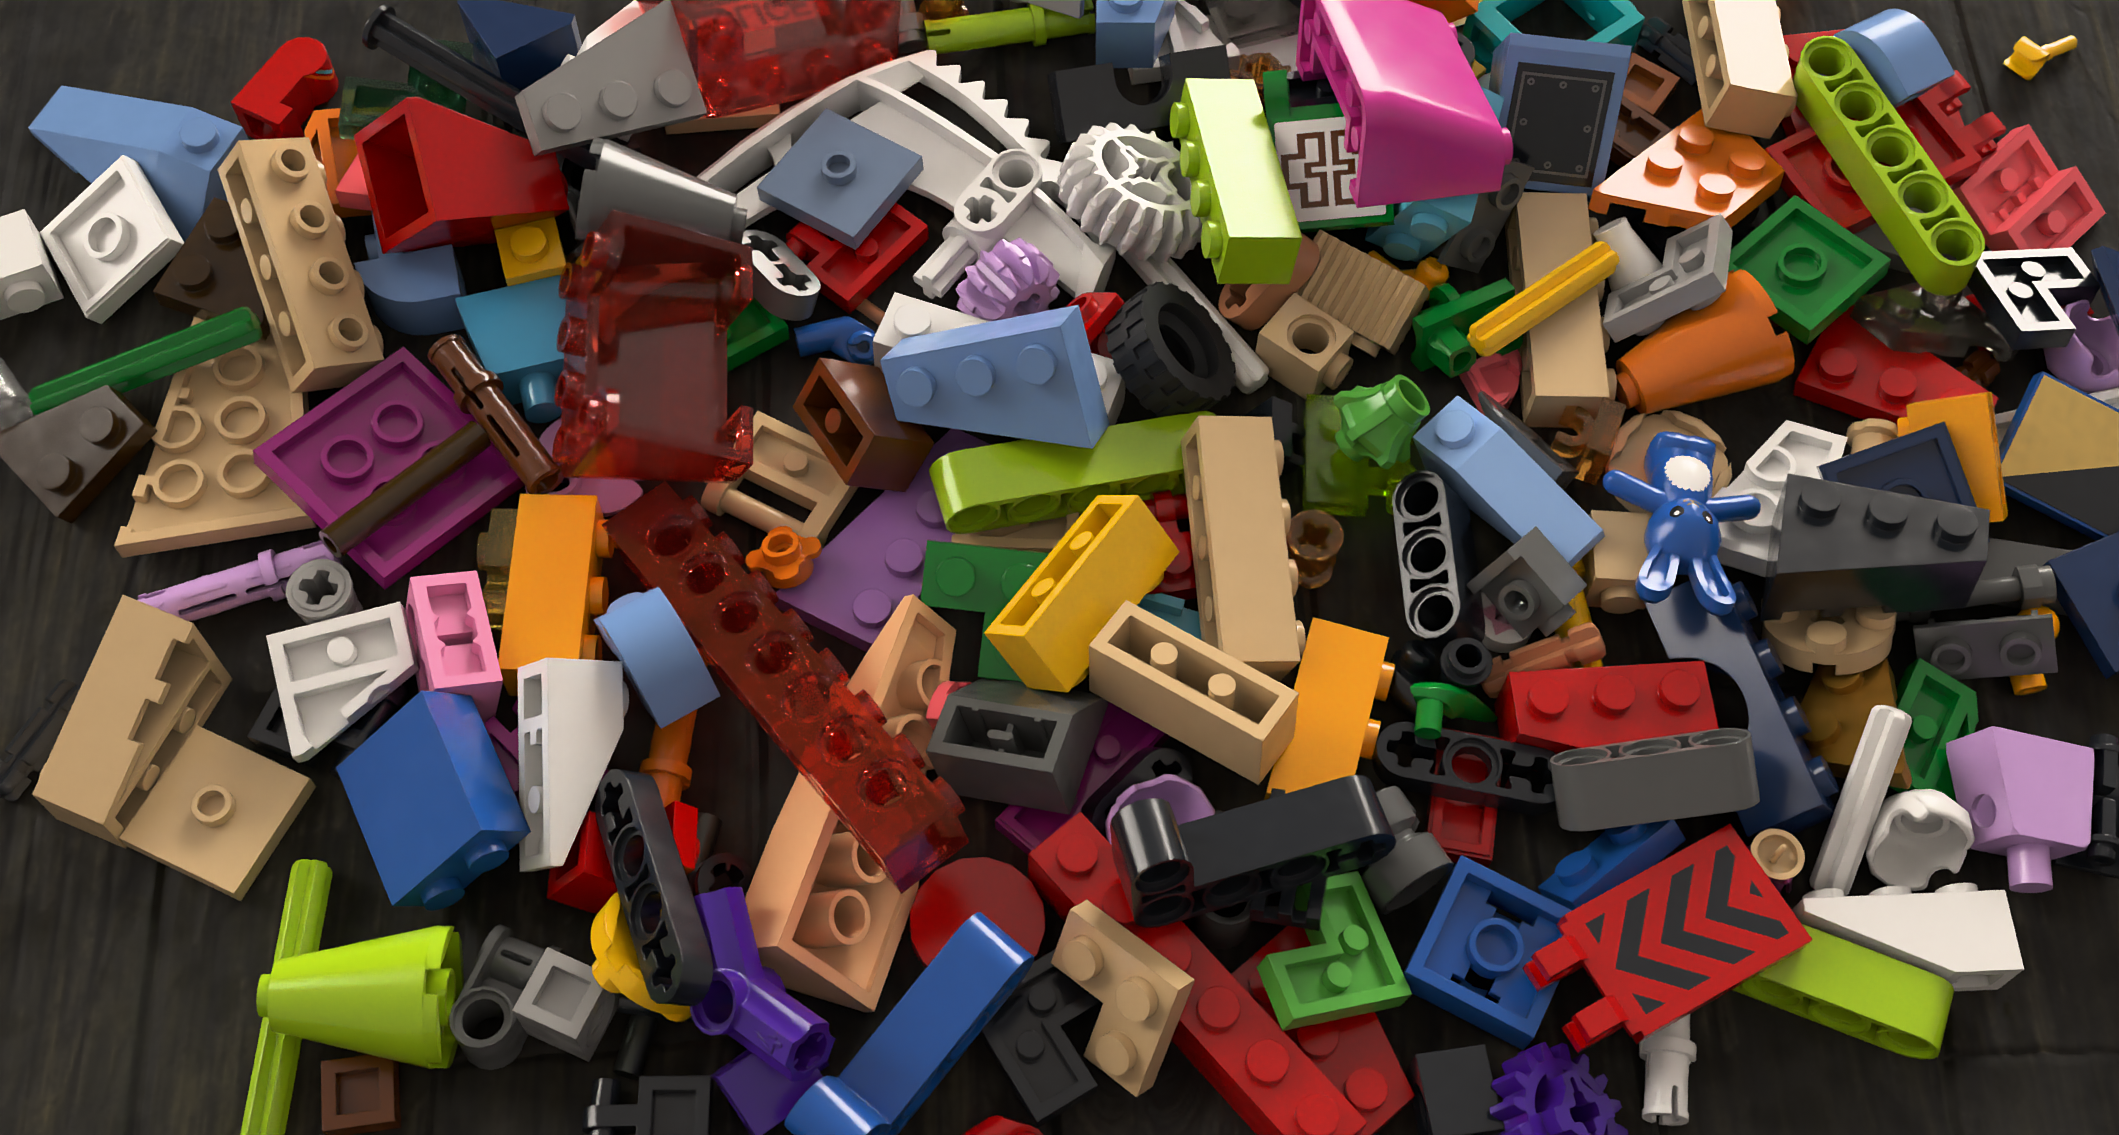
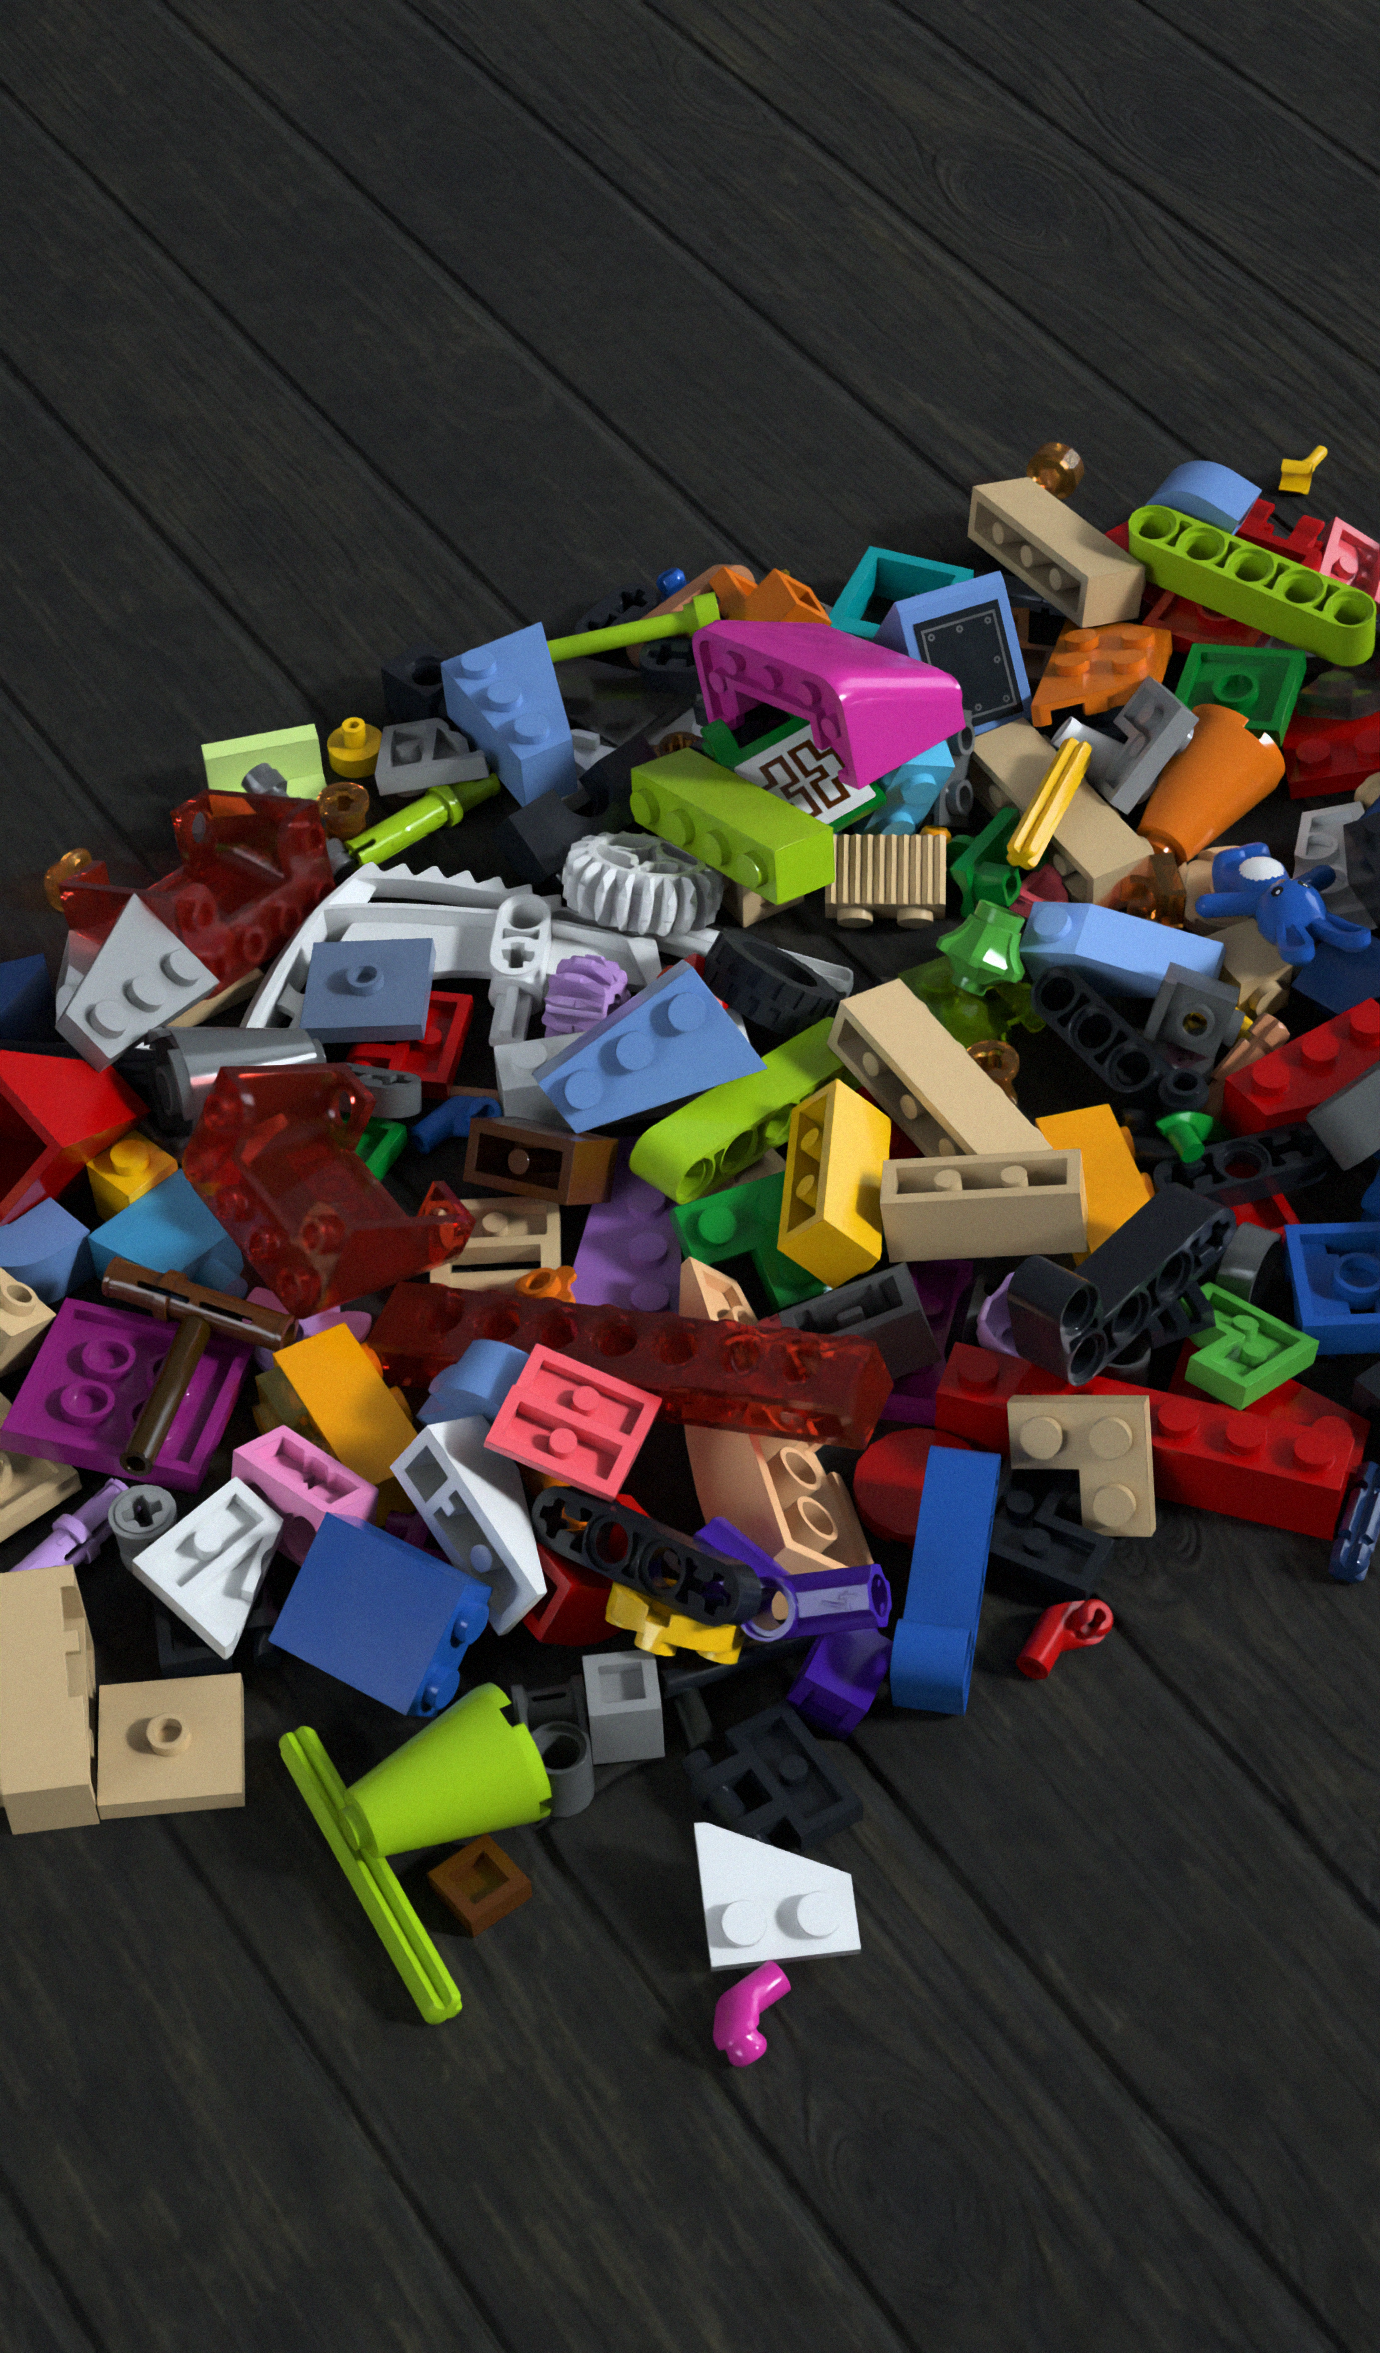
camera: 25 degrees left, 15 degrees down
nougat beam [1218,233,1320,331] -> none
tan brick [1255,293,1354,404] -> none
none -> coral slope [483,1343,662,1503]

